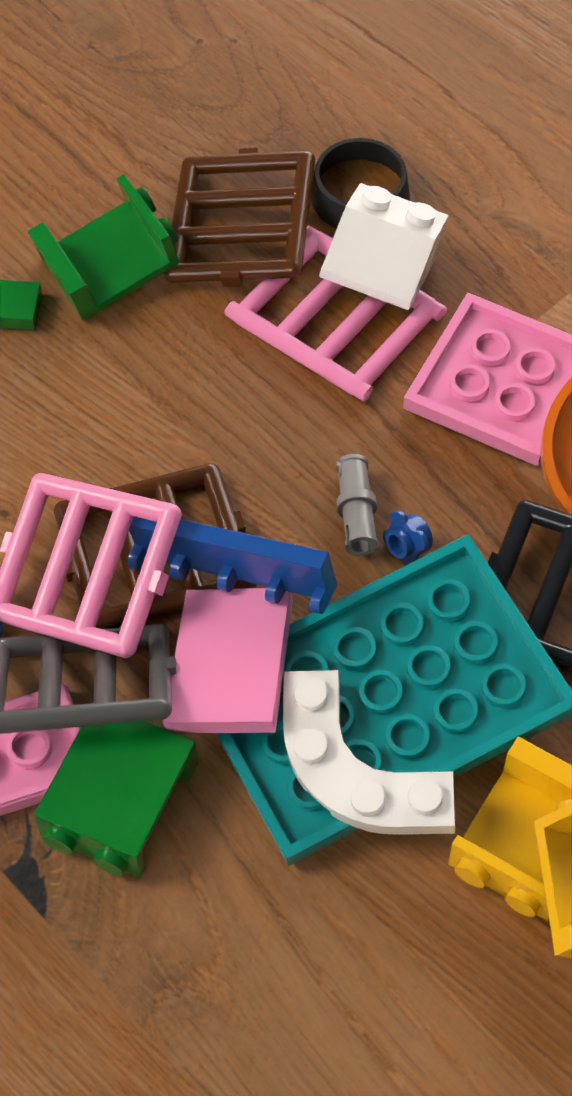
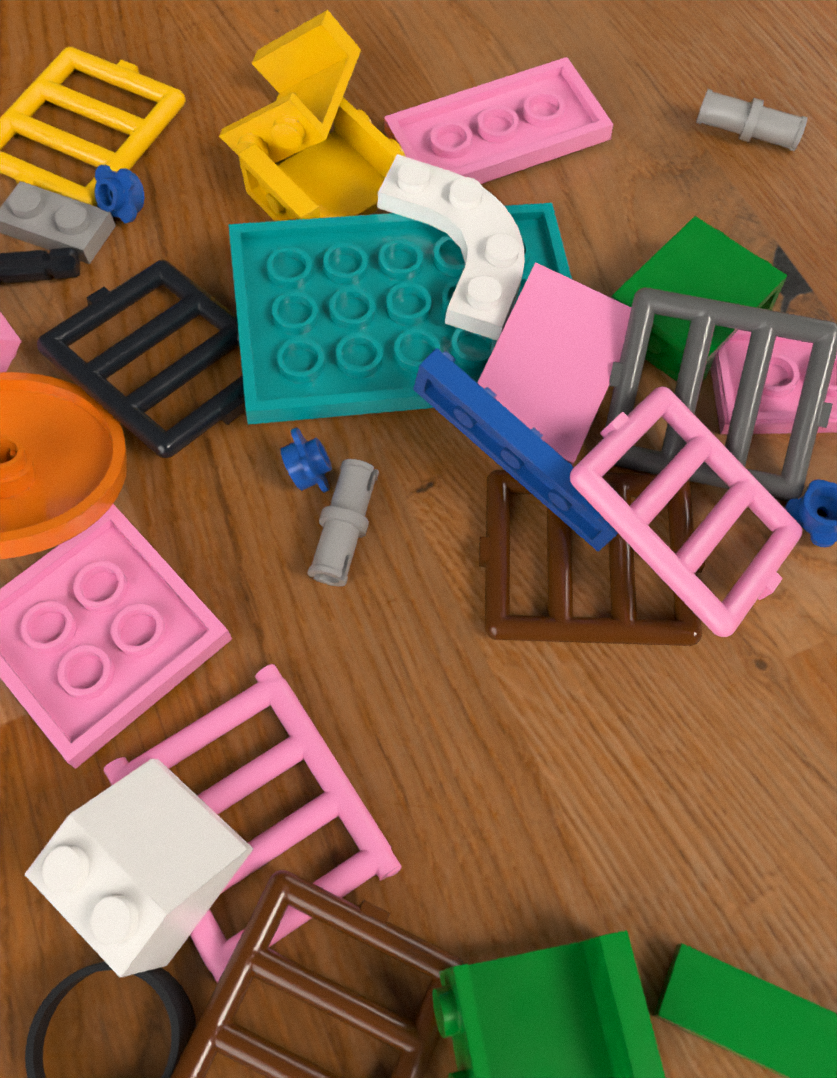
camera: 160 degrees left, 5 degrees up
none -> bright pink plate [384,57,613,184]
none -> light grey pin [696,89,807,151]

